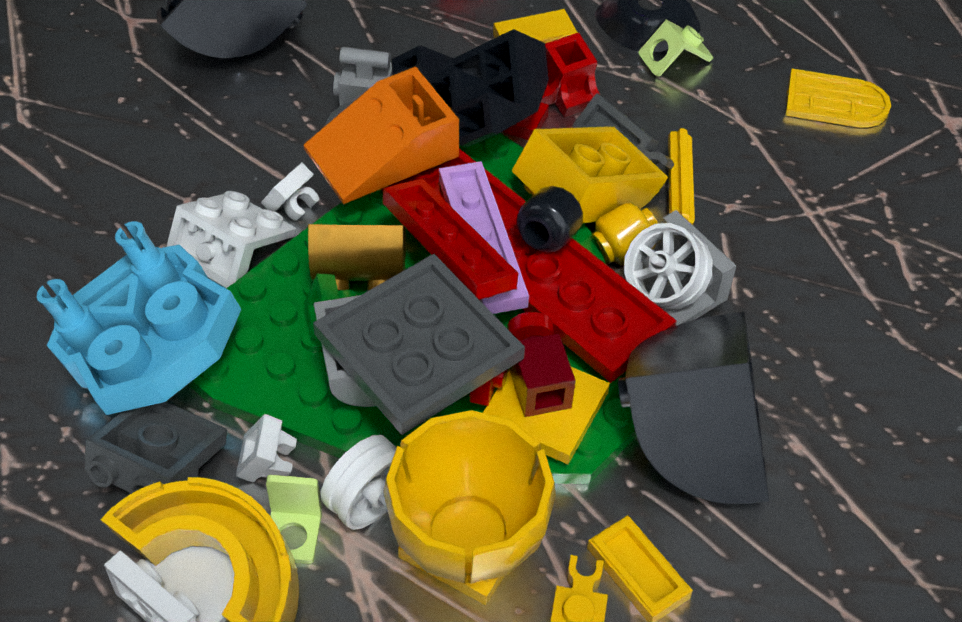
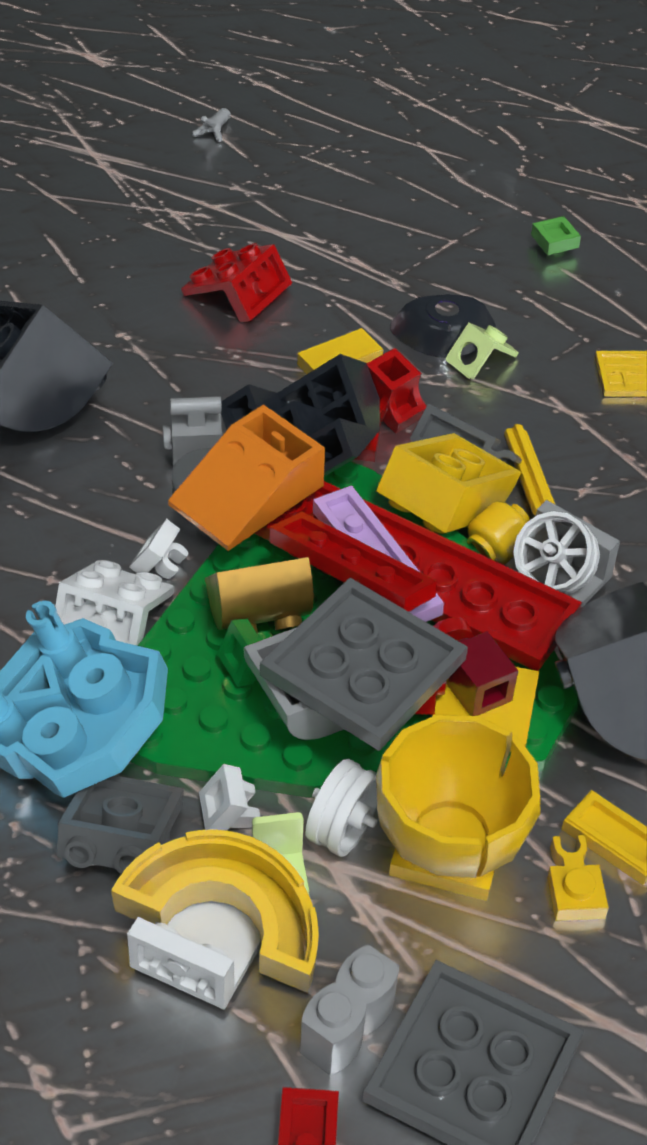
camera: 15 degrees left, 5 degrees down
black head [517,186,583,253] -> none

